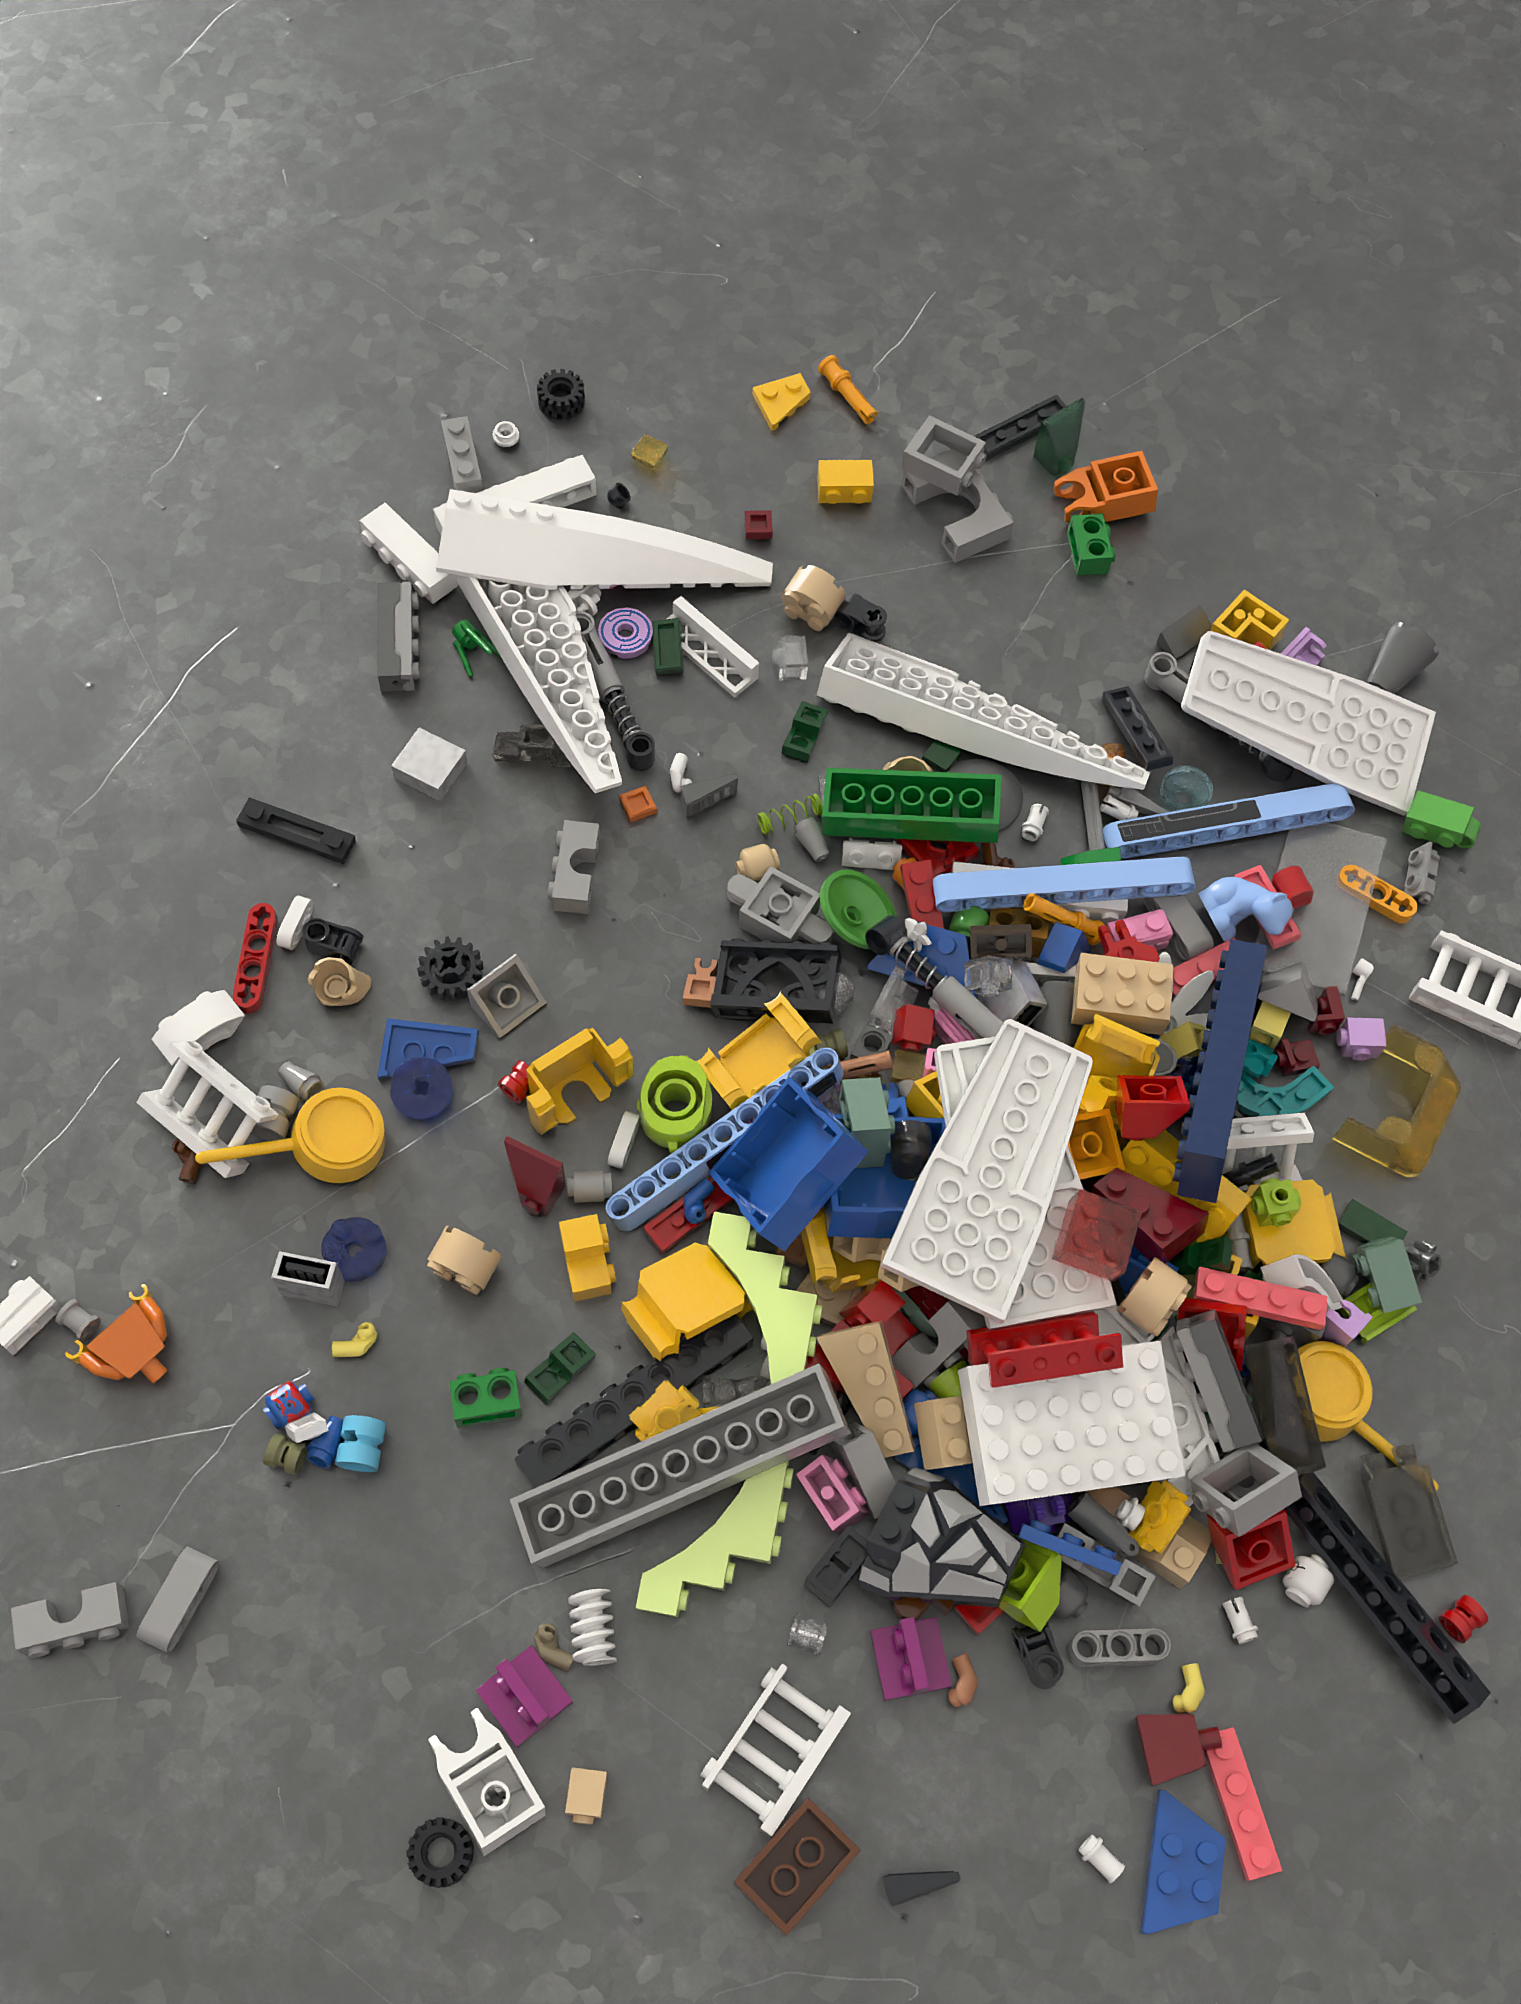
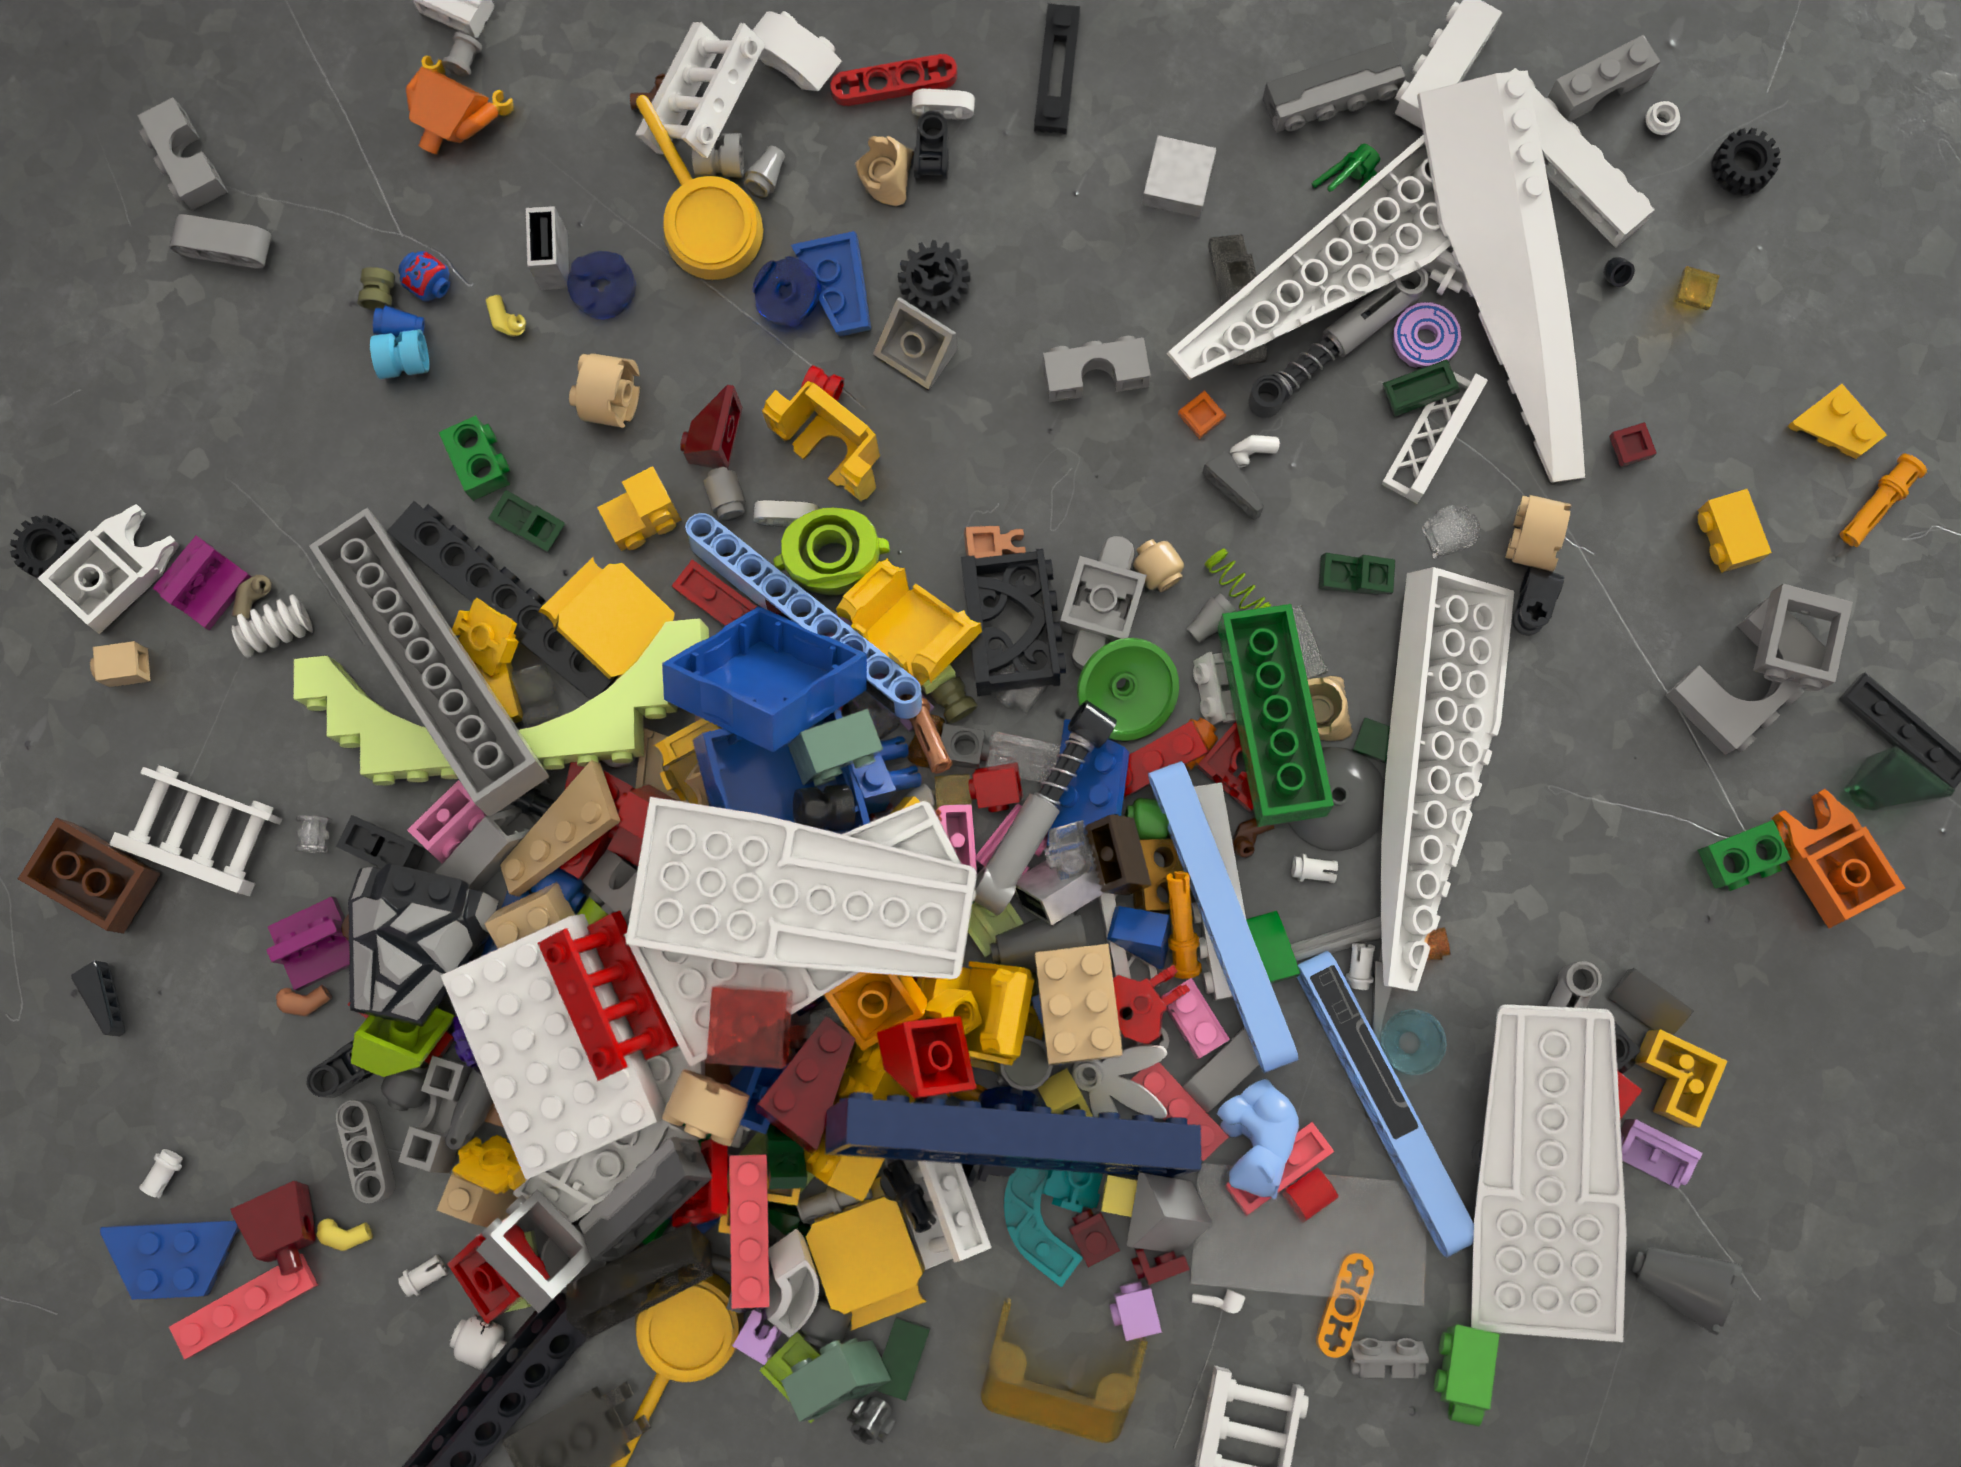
camera: 85 degrees right, 15 degrees up
white tile [285,1413,328,1443] -> none
blue arm [684,1179,715,1224] -> none
white plant [905,918,932,953] -> none
blue plate [1018,1520,1122,1576] -> none
black tile [1102,686,1174,771] -> none
white plate [1115,1498,1145,1531] -> none
lime brick [1250,1178,1301,1227] -> none

